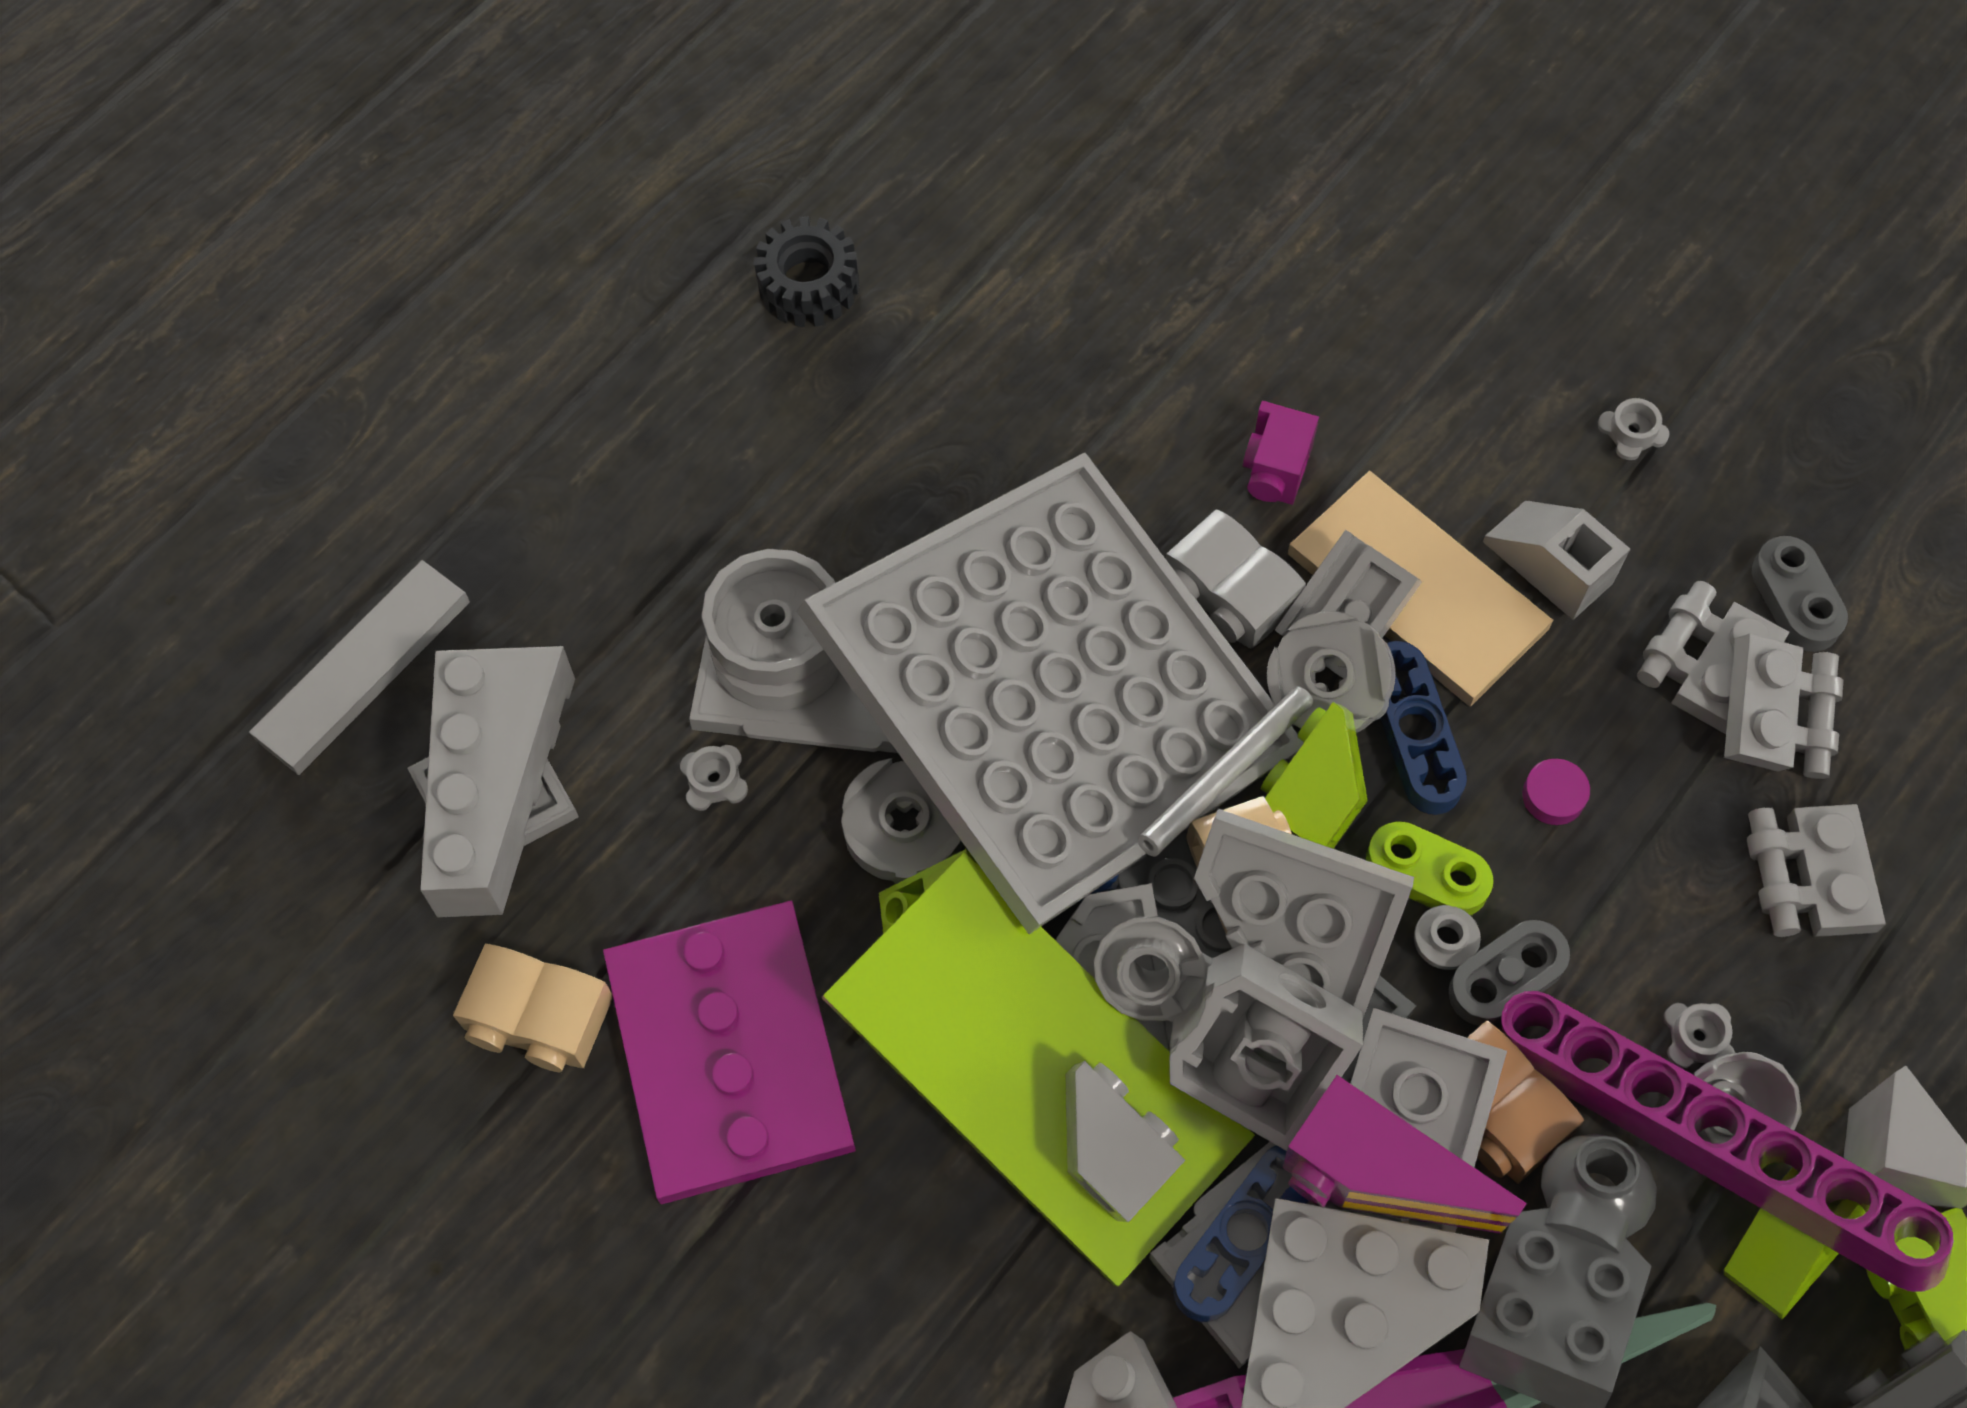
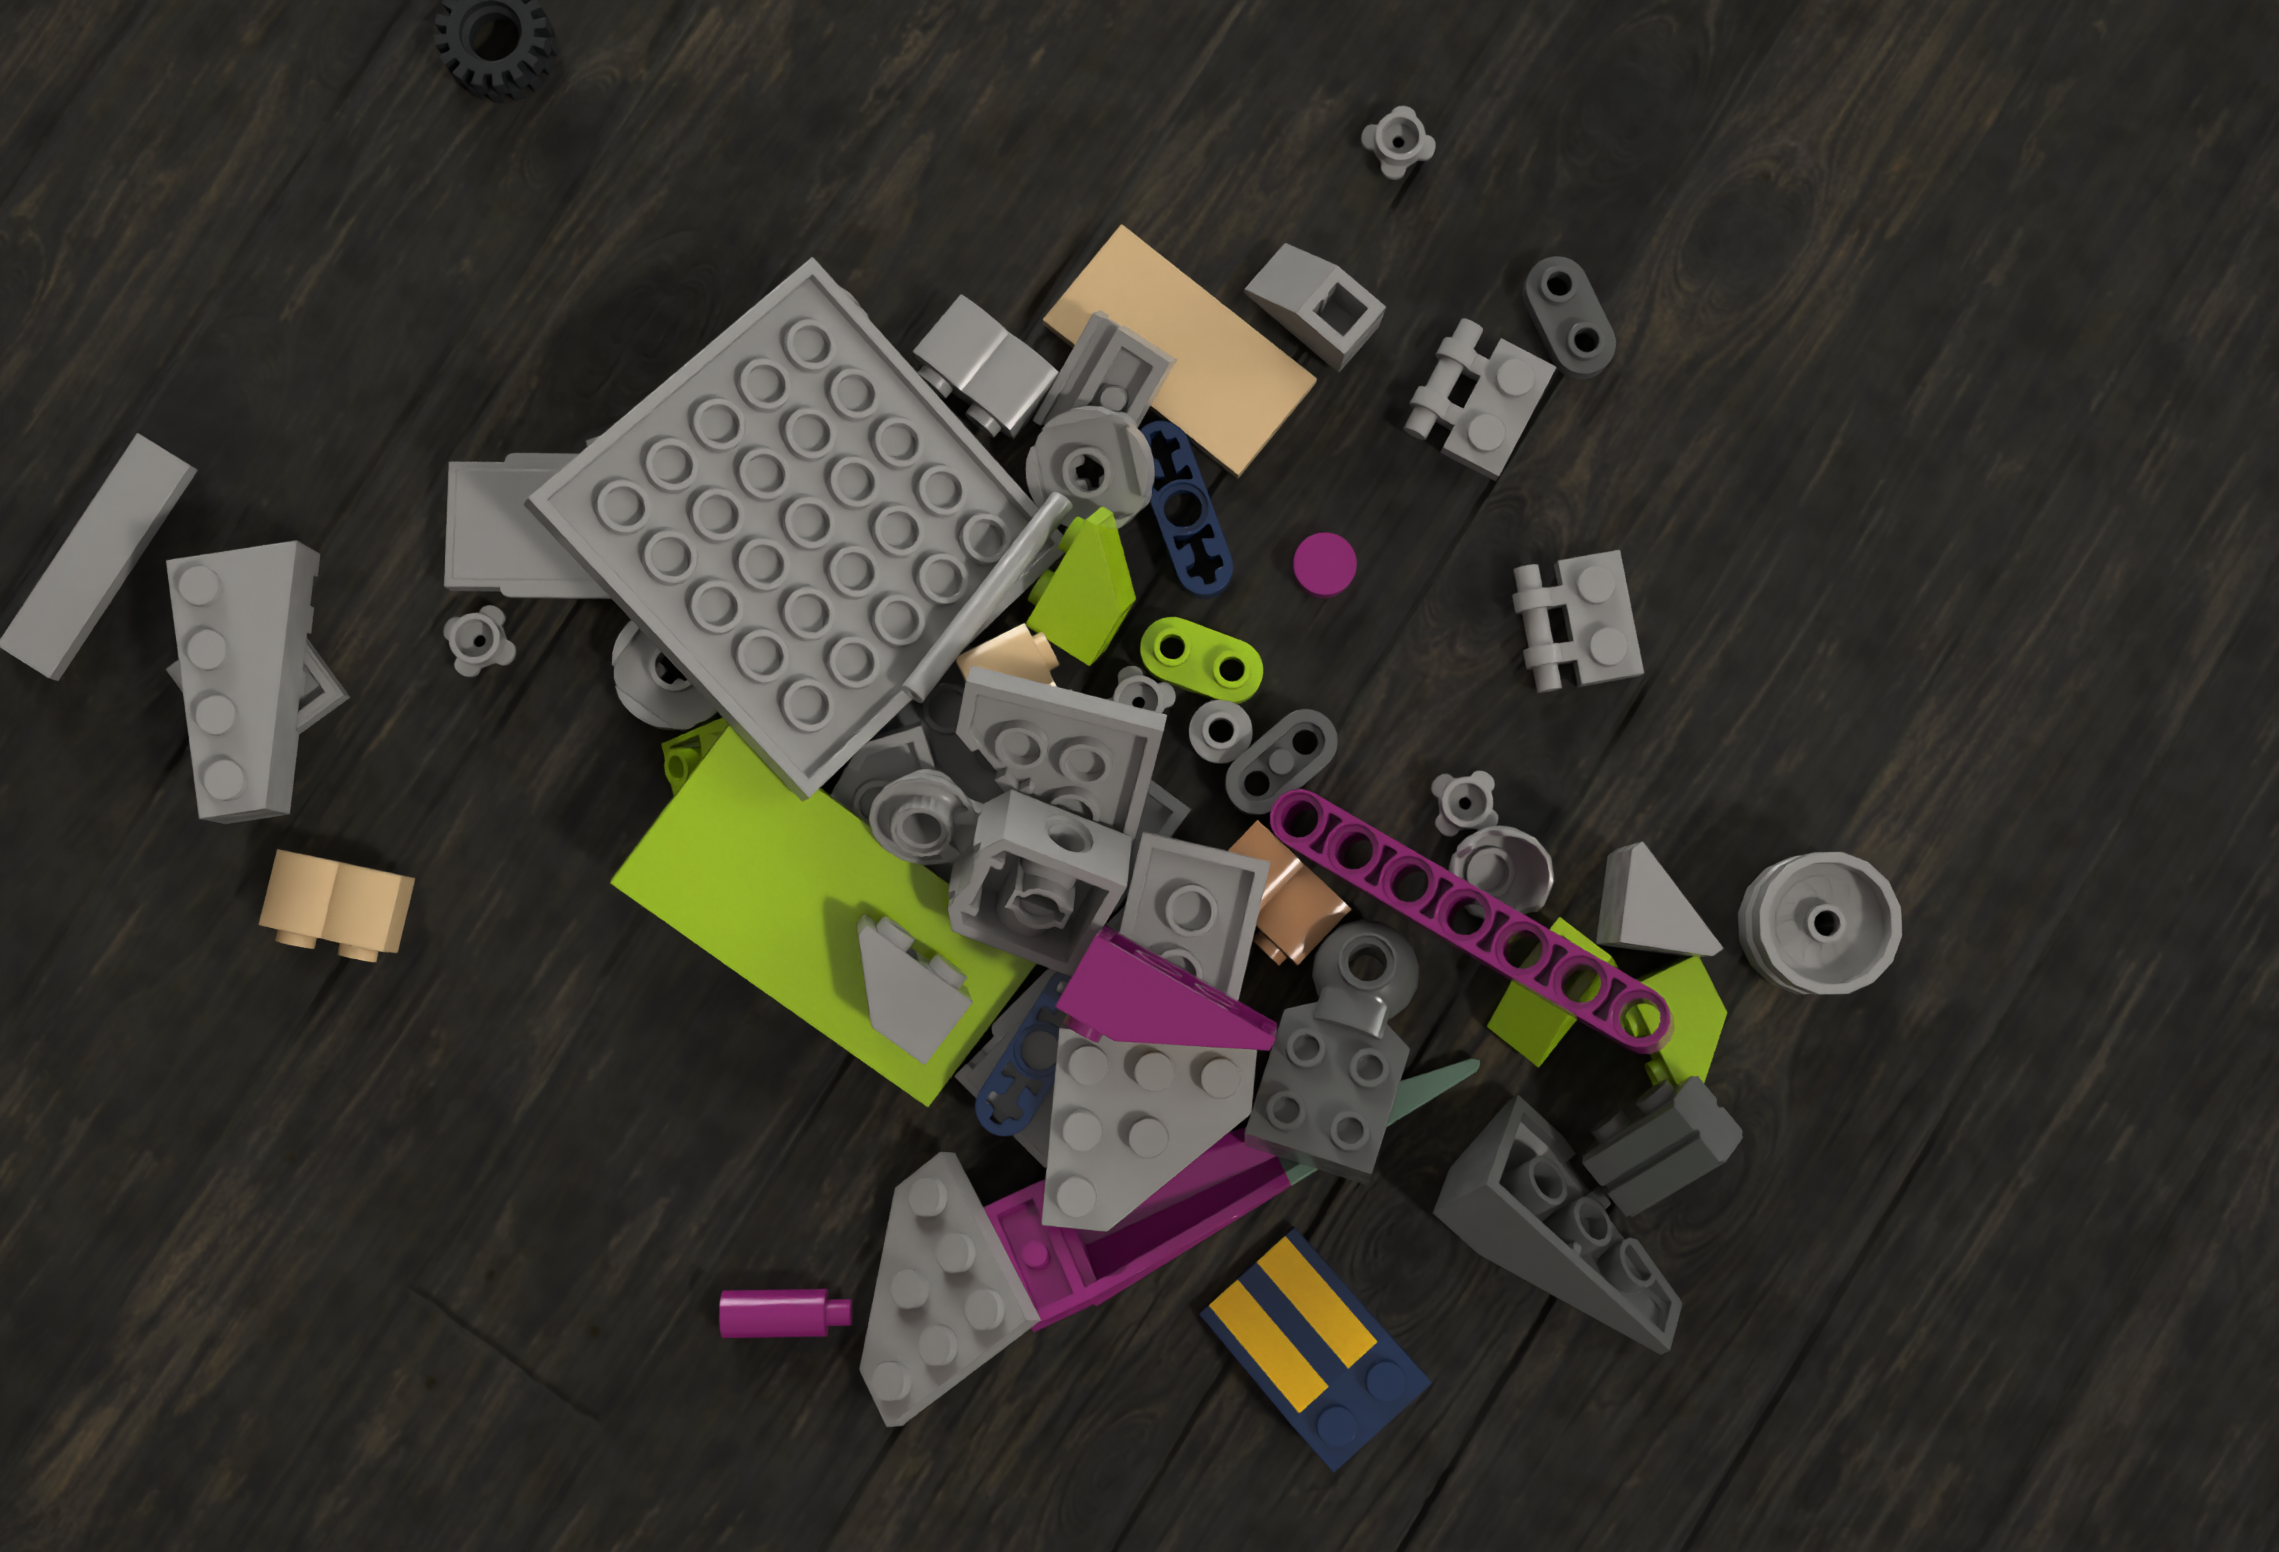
camera: 10 degrees left, 20 degrees up
magenta plate [603,900,856,1205] -> none
light grey wheel [702,549,840,711] -> none
magenta brick [1242,401,1319,505] -> none
light grey plate [1724,633,1844,779] -> none

